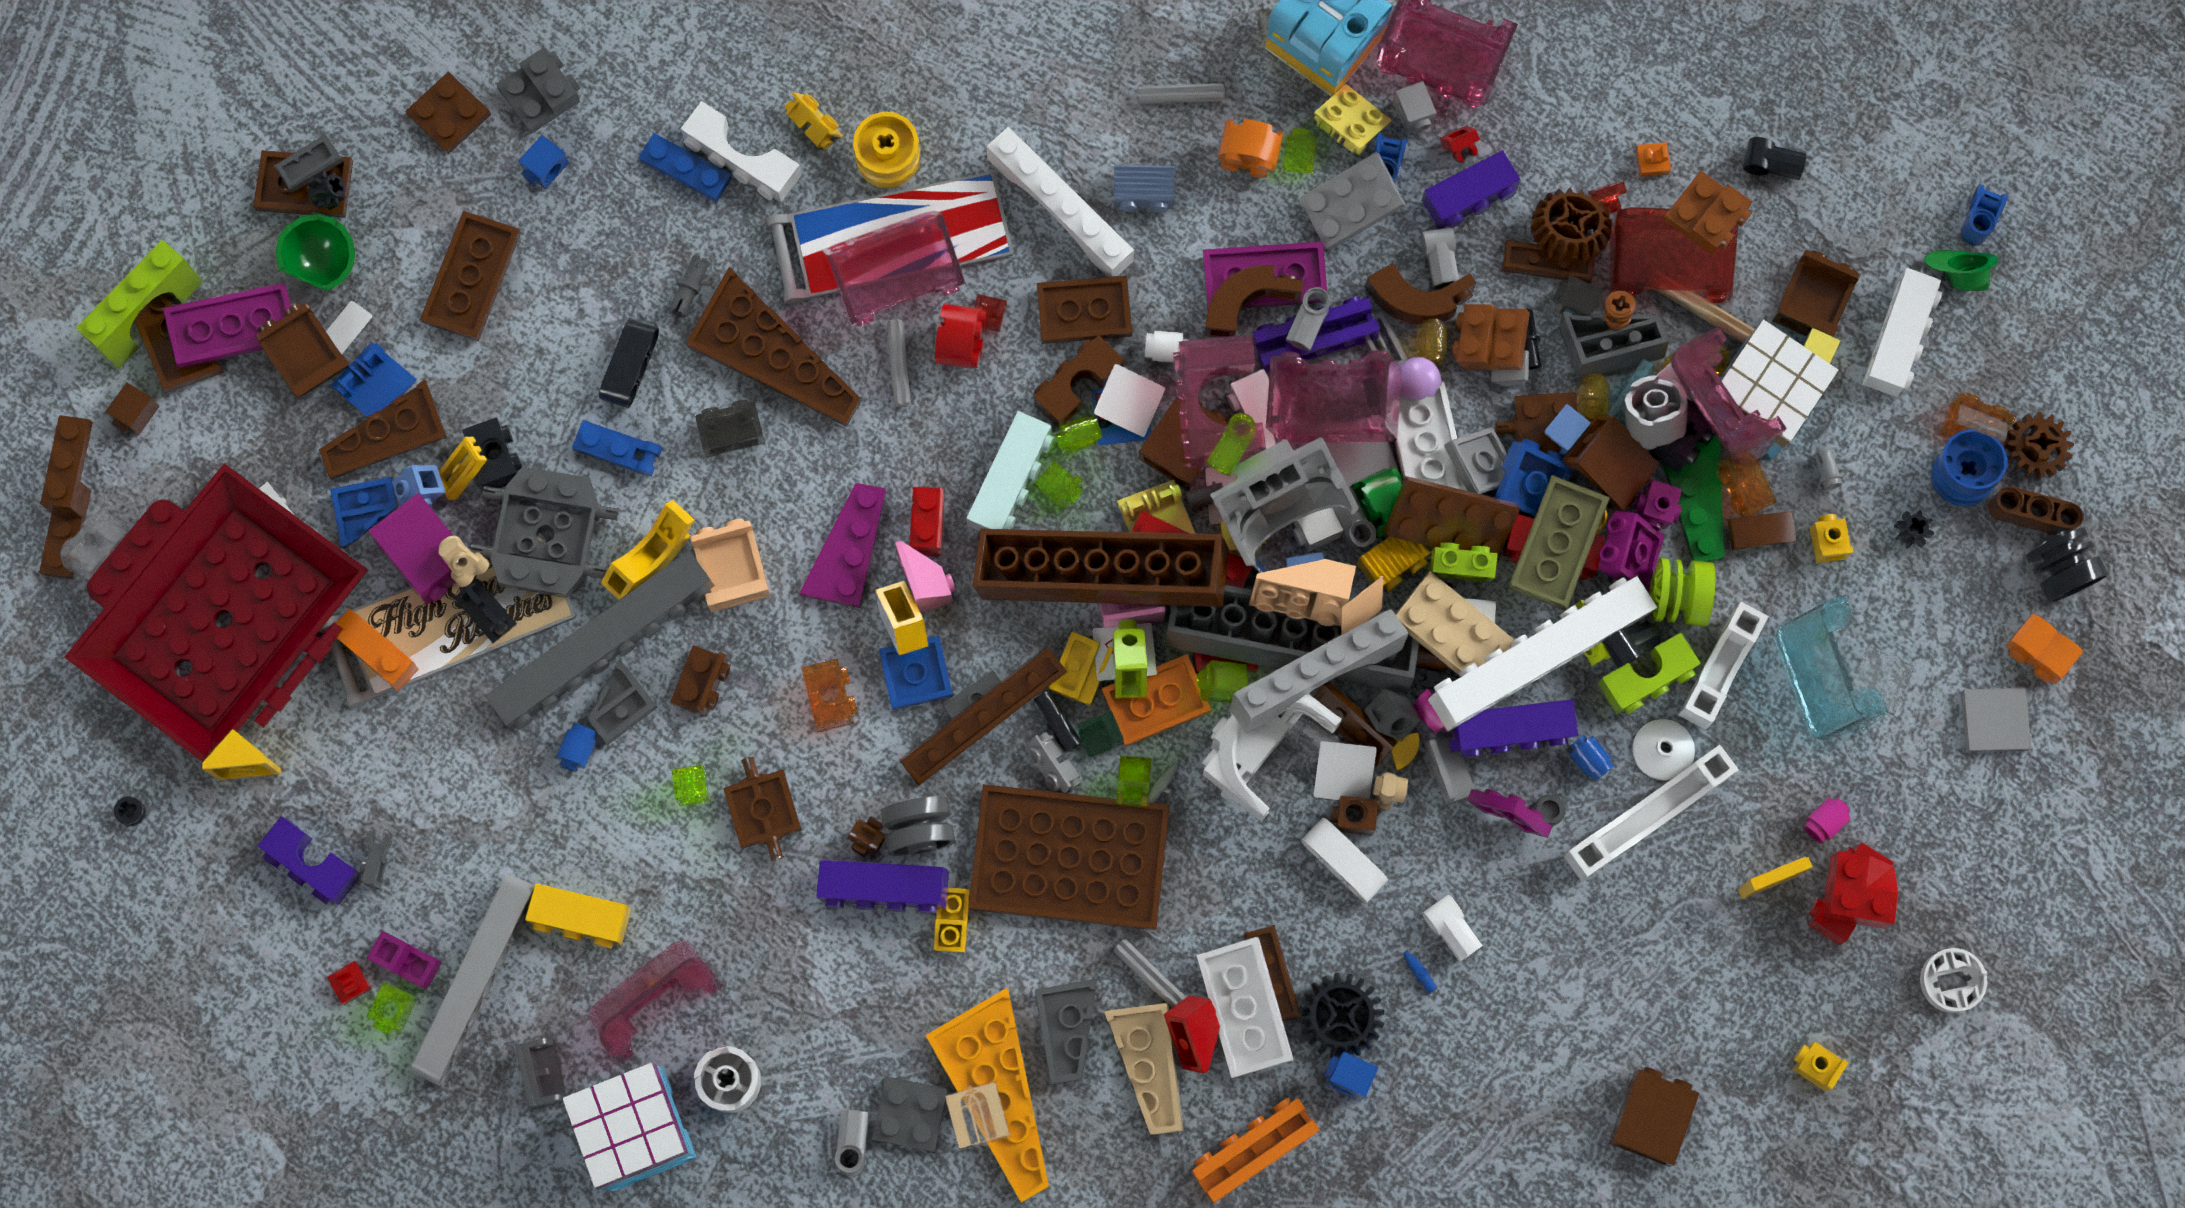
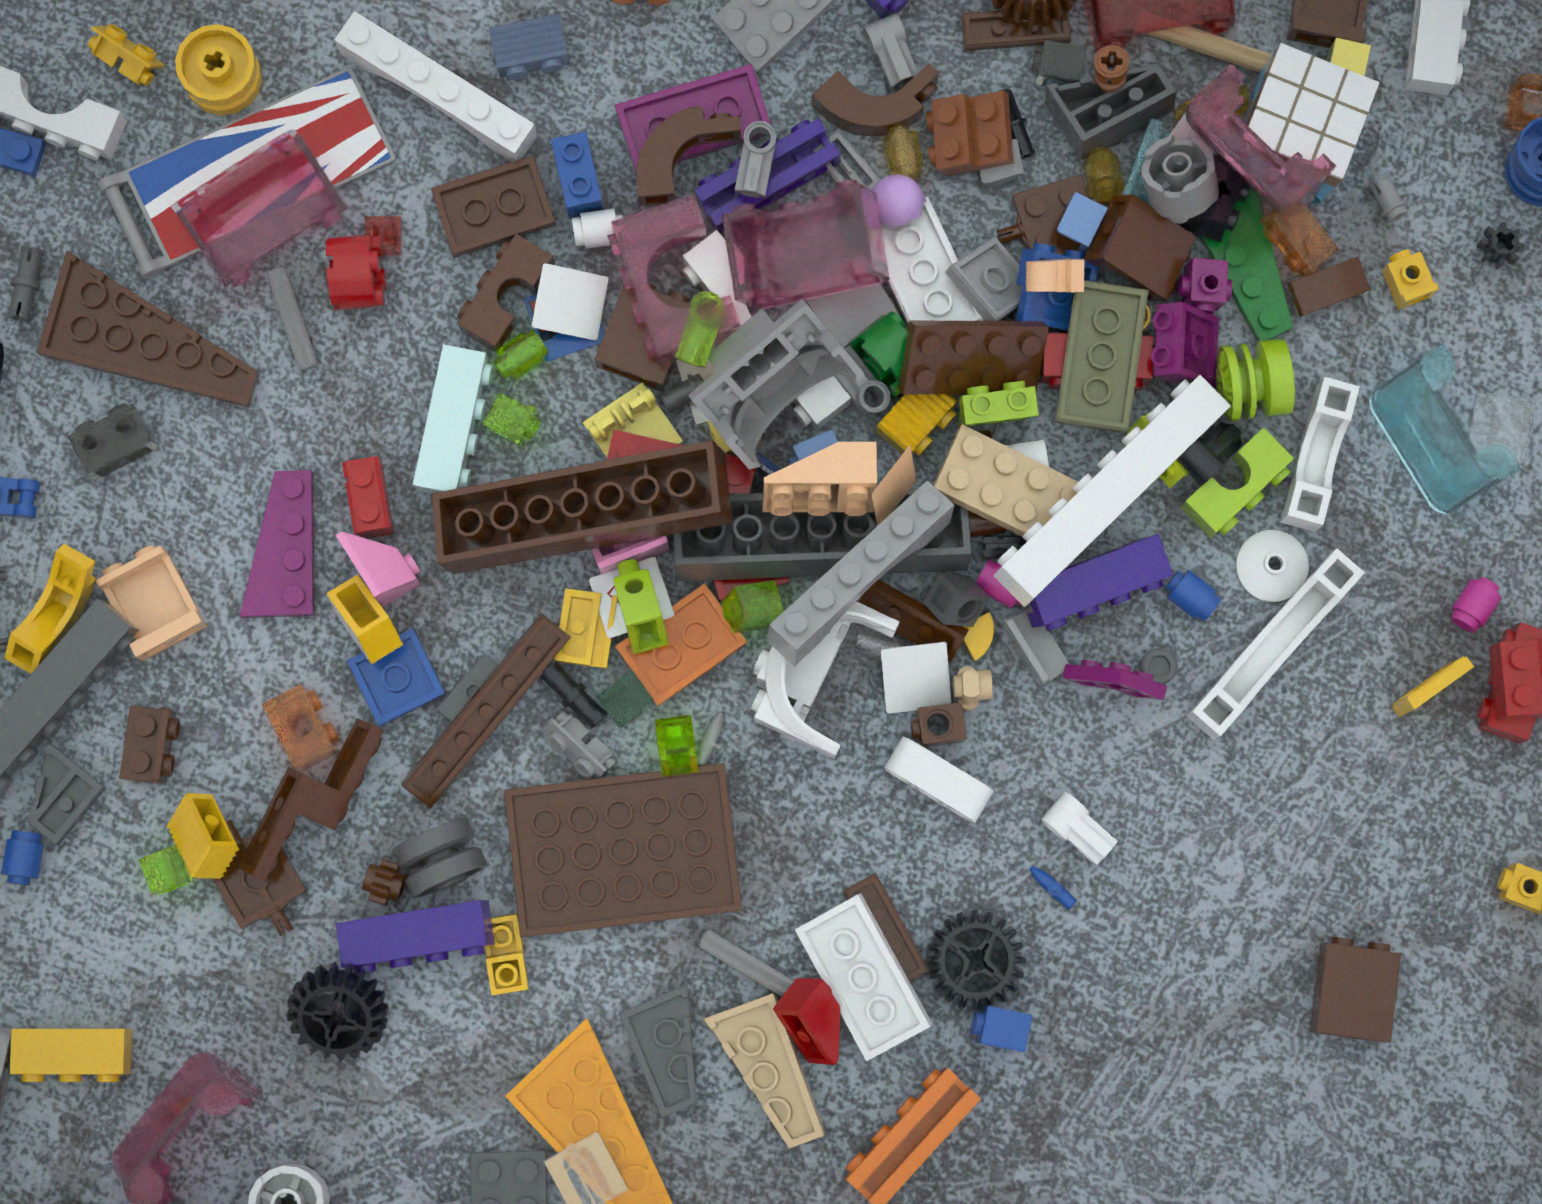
camera: 15 degrees left, 5 degrees up
none -> yellow brick [167,793,239,879]
none -> reddish brown bracket [238,718,384,881]
none -> black gear [286,961,389,1062]
none -> blue brick [551,131,603,219]
none -> light nougat leg [1026,258,1084,292]

